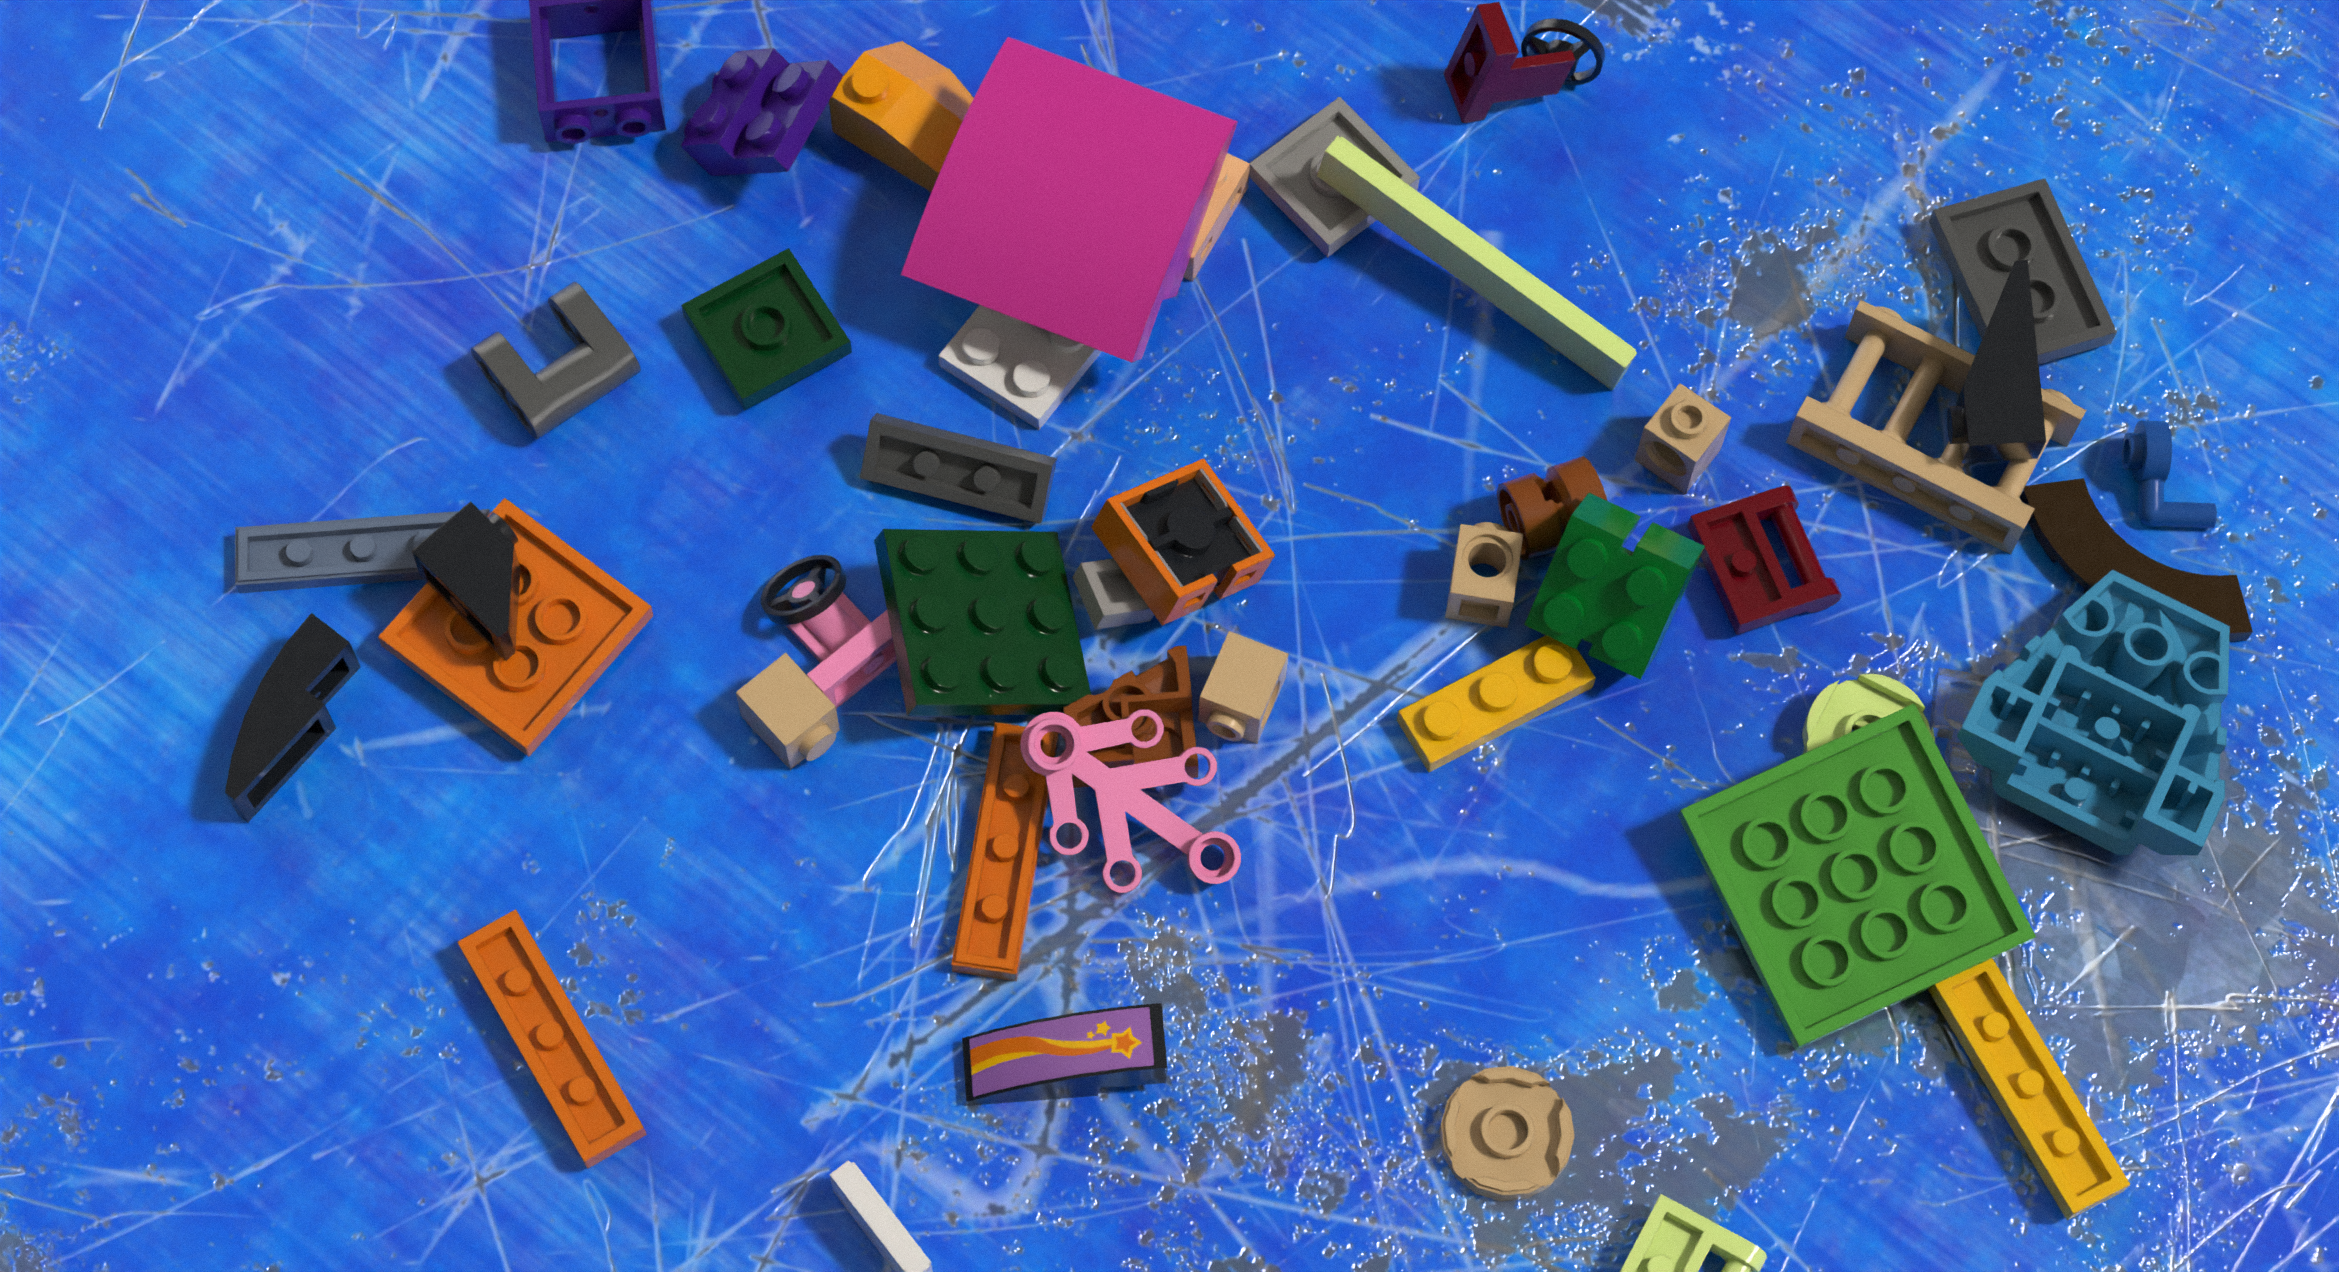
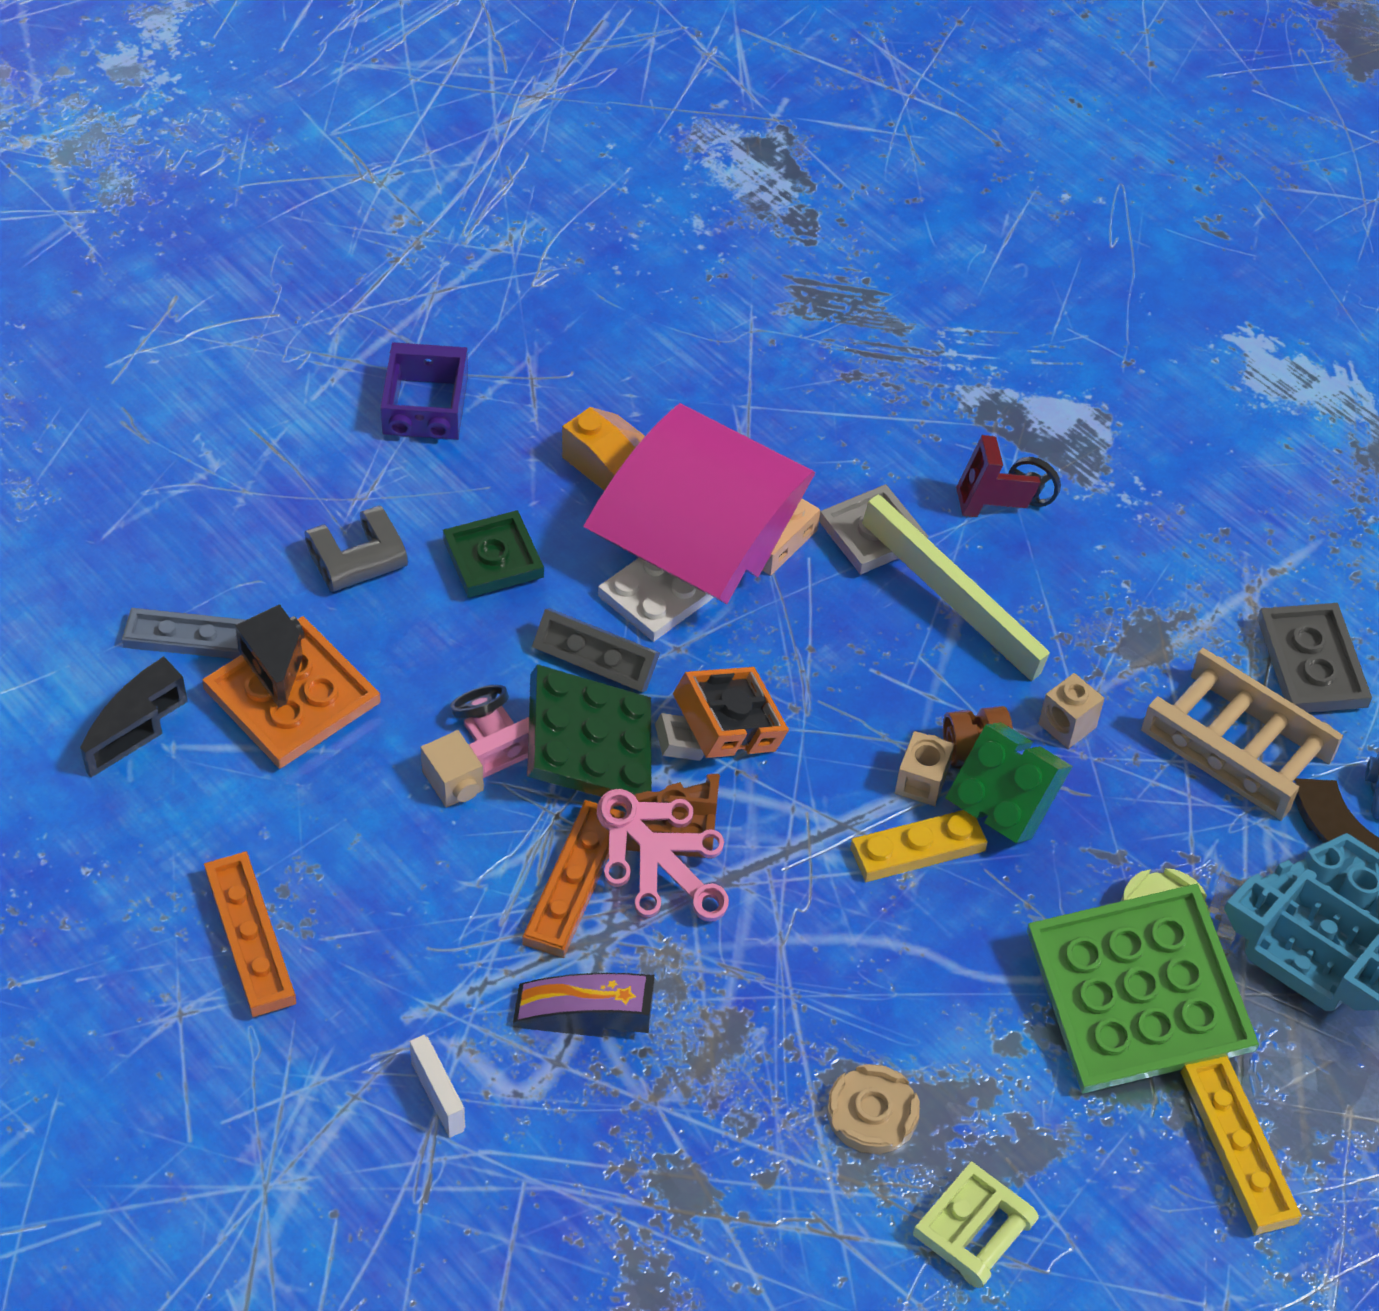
camera: 10 degrees right, 15 degrees down
dark purple plate [680,48,843,176] -> none
tan brick [1198,631,1289,744] -> none
dark red plate [1687,486,1842,635] -> none
black slope [1947,260,2046,463] -> none

